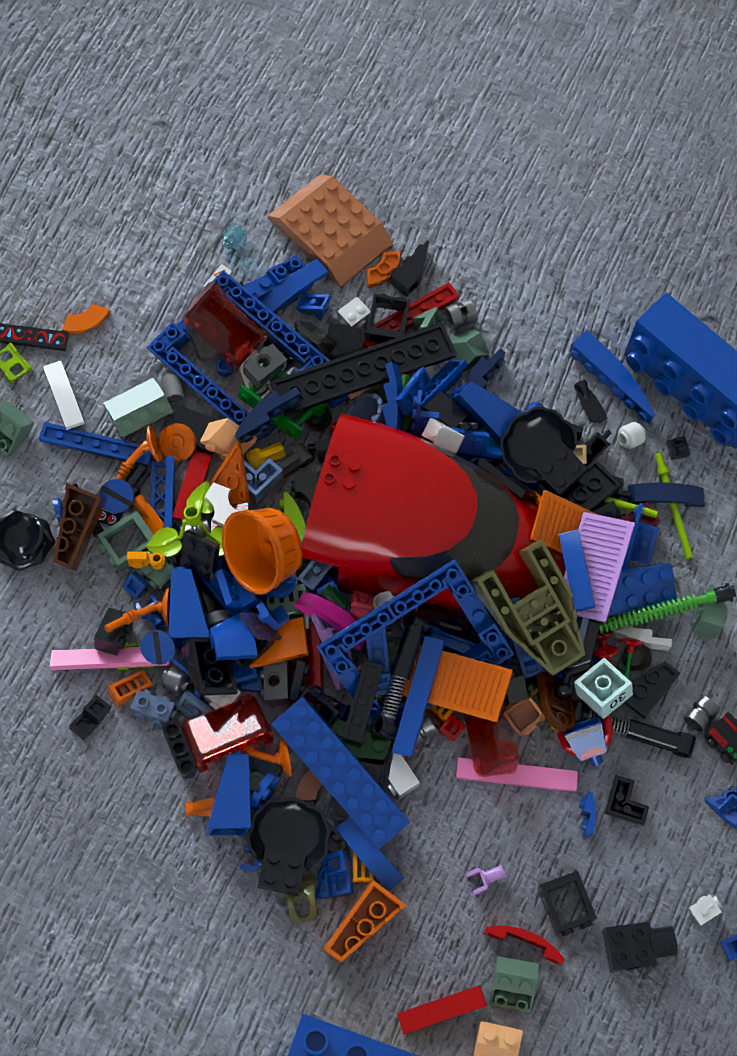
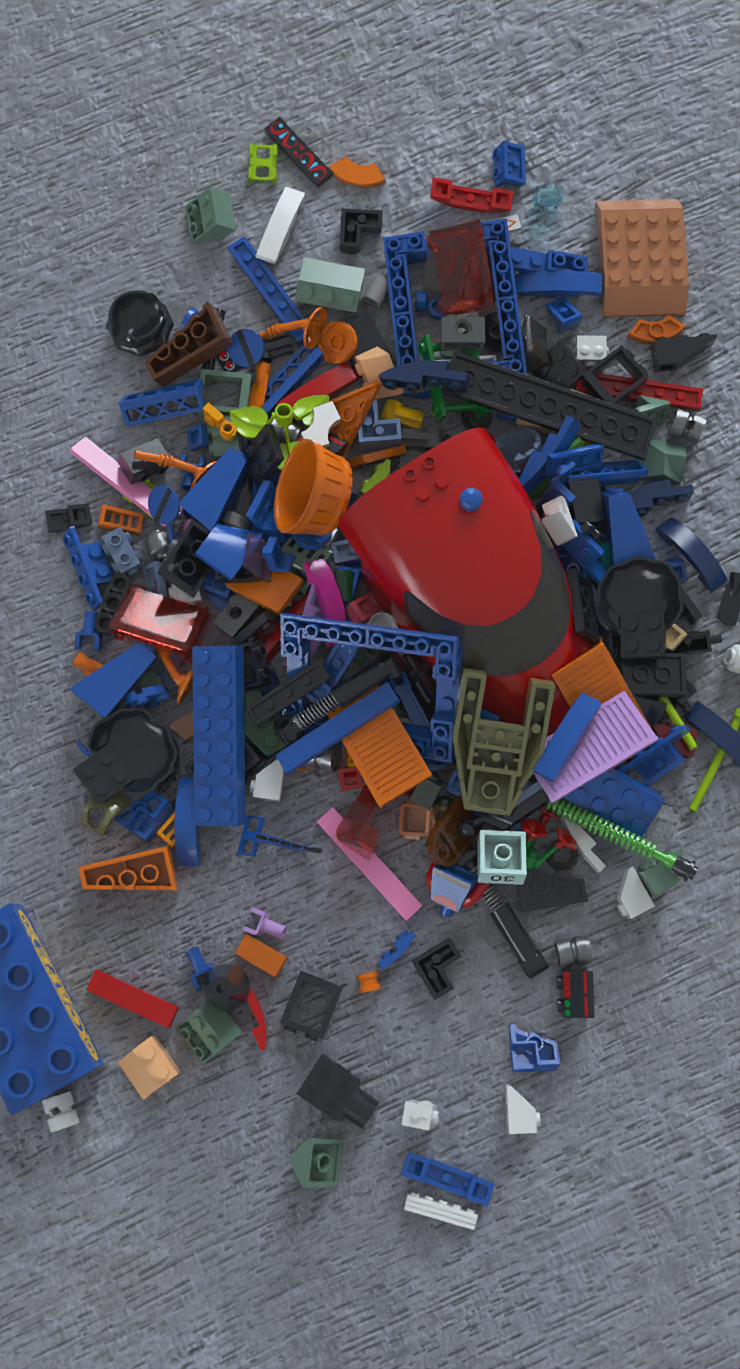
camera: 45 degrees right, 10 degrees up
none -> blue bracket [63,526,114,611]
none -> blue piece [75,611,103,652]
none -> blue fence [118,379,205,427]
none -> blue piece [185,946,215,992]
none -> black cone [204,964,250,1010]
none -> orange slope [235,933,288,977]
none -> blue piece [237,815,322,857]
none -> sand green slope [289,1138,344,1188]
none -> black brick [340,208,383,254]
none -> orange tile [347,445,407,468]
none -> orange wheel [356,971,382,993]
none -> blue tile [416,291,429,312]
none -> red slope [430,177,513,213]
none -> blue tile [459,487,483,512]
none -> blue bracket [492,141,526,188]
none -> white slope [617,866,655,919]
none -> dark blue slope [655,517,728,593]

